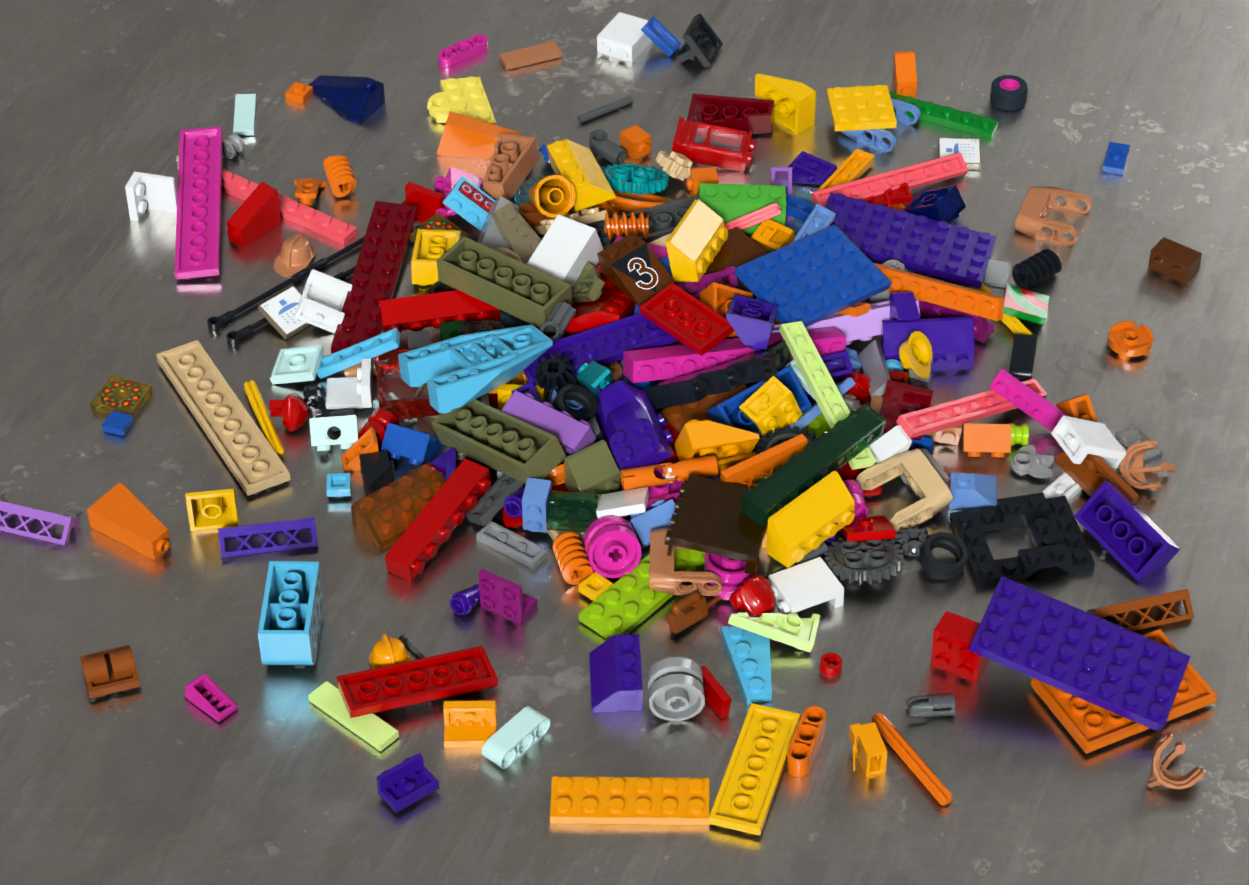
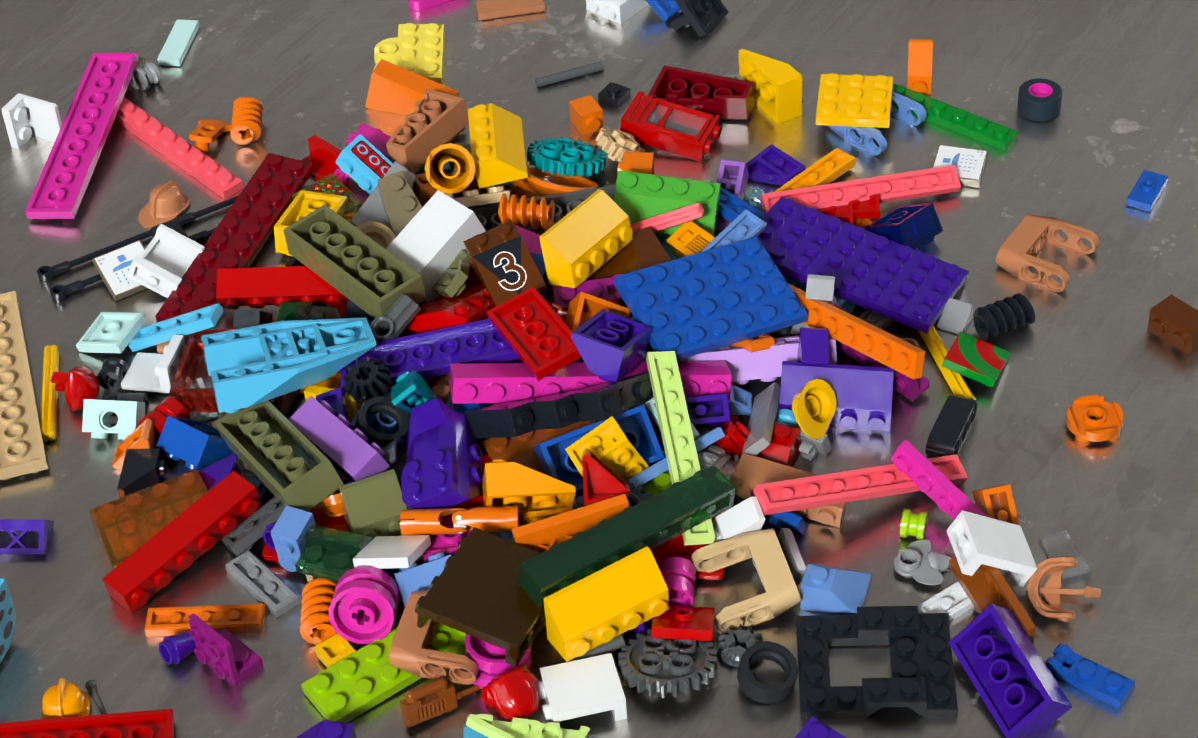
camera: 15 degrees right, 0 degrees up
red slope [227,182,281,248] -> none
orange plate [285,82,313,104] -> none
clear blue wedge [309,75,385,124] -> none
medium azure plate [326,473,351,497] -> none
dark grey piece [589,130,627,165] -> none
dark red bracket [876,380,934,440] -> none
orange slope [961,423,1011,458] -> none
none -> orange tile [144,603,267,637]
none -> red slope [582,448,630,505]
none -> black plate [598,82,631,108]
none -> slope [805,274,835,301]
none -> blue plate [1045,643,1136,710]

